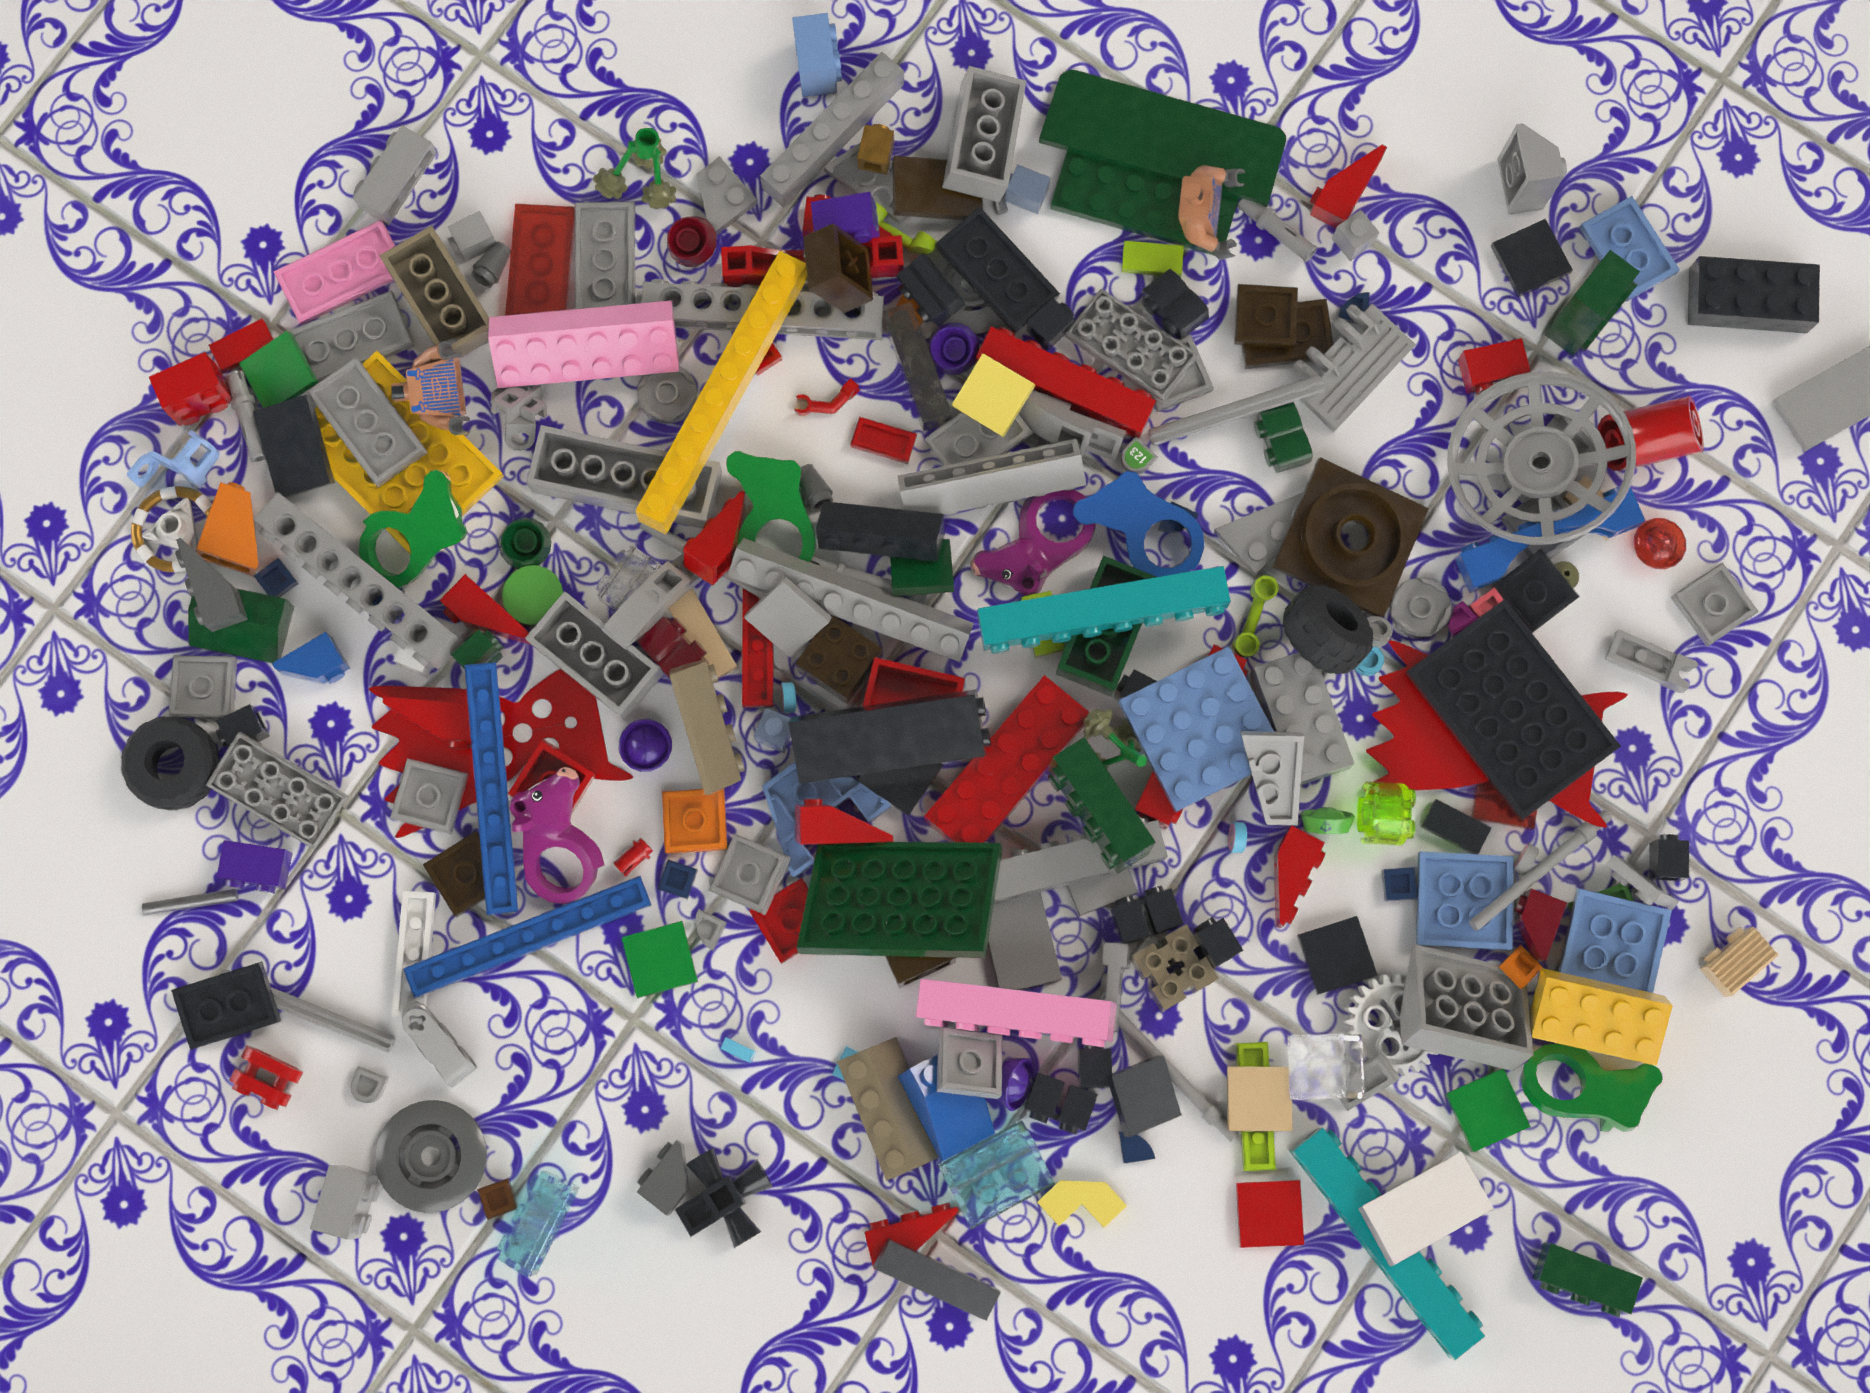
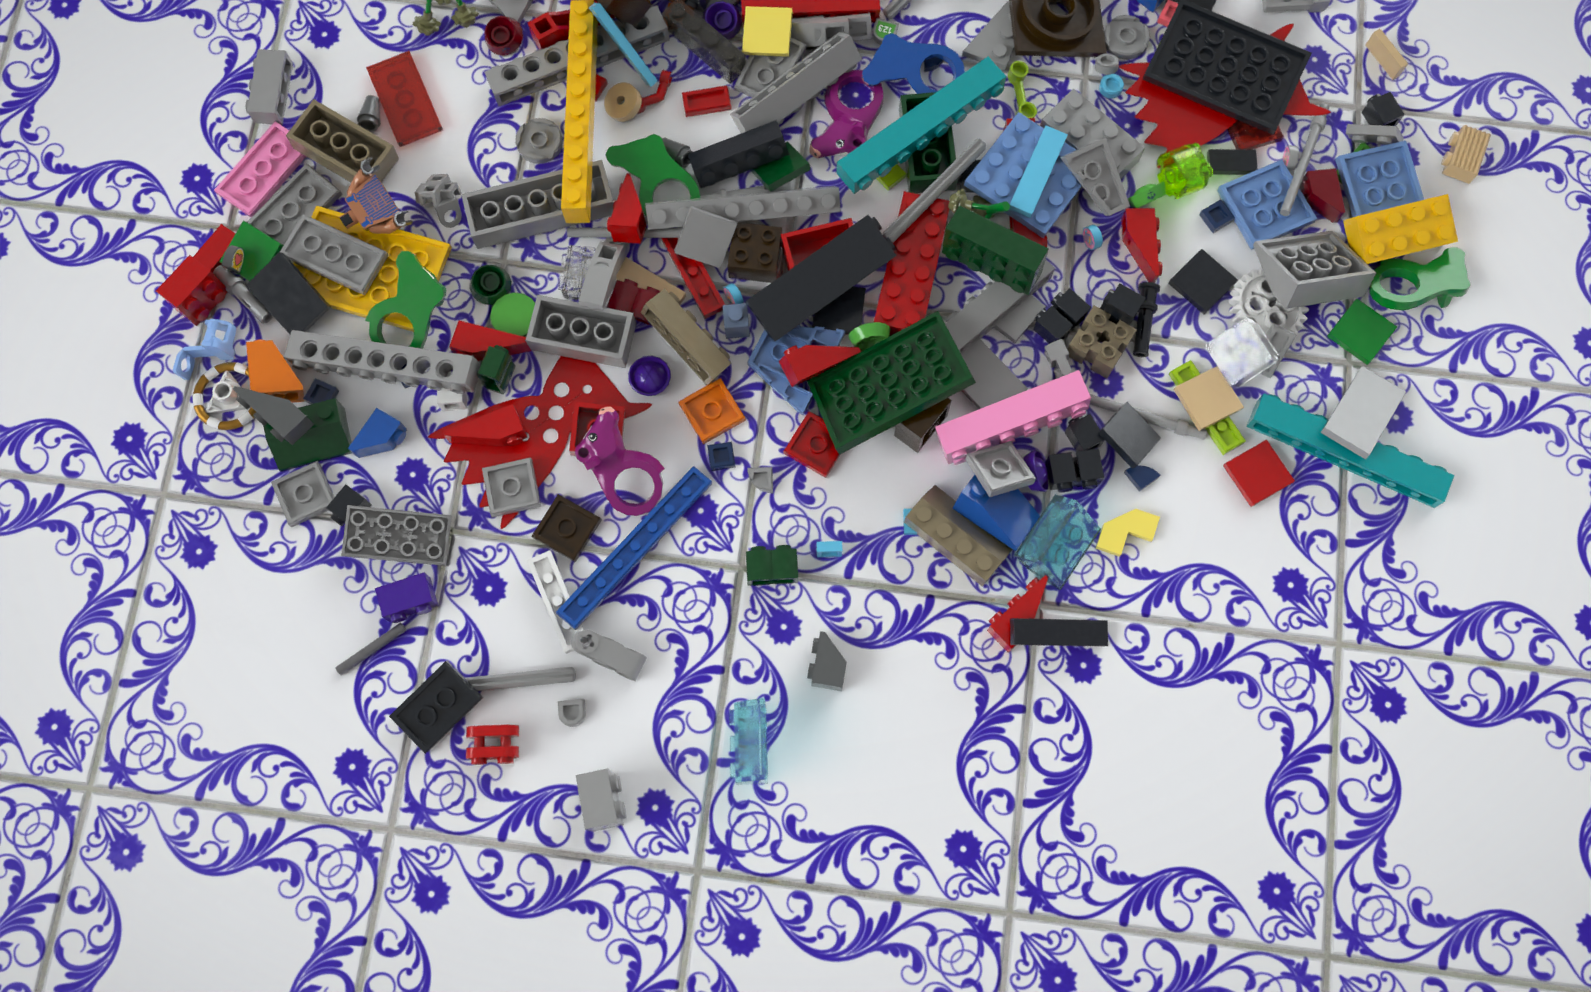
camera: 25 degrees left, 5 degrees down
black tyre [121,716,220,811] -> none
dark grey piece [375,1100,487,1213] -> none
light grey brick [447,211,496,262] -> none
blue tile [464,662,518,915] -> none
reddish brown tile [477,1178,519,1220] -> none
bright pink brick [488,300,679,388] -> none
light grey tile [574,202,636,309] -> none
red pin [613,838,653,877] -> none
green tile [621,921,699,999] -> none
black brick [675,1148,773,1248] -> none
light grey tile [709,833,791,915] -> none
black tyre [1283,585,1374,674] -> none
magenta tile [1448,601,1478,638] -> none
orange tile [1498,945,1543,989] -> none
dark green brick [1532,1242,1643,1318] -> none
none -> tile [222,245,244,274]
none -> medium azure tile [589,3,657,87]
none -> tan piece [604,82,642,122]
none -> dark green brick [746,545,799,586]
none -> bright green hat [848,322,891,352]
none -> light grey axle [883,139,986,242]
none -> medium azure tile [1010,125,1068,218]
none -> black pin [1133,282,1160,357]
none -> tan tile [1365,29,1408,80]

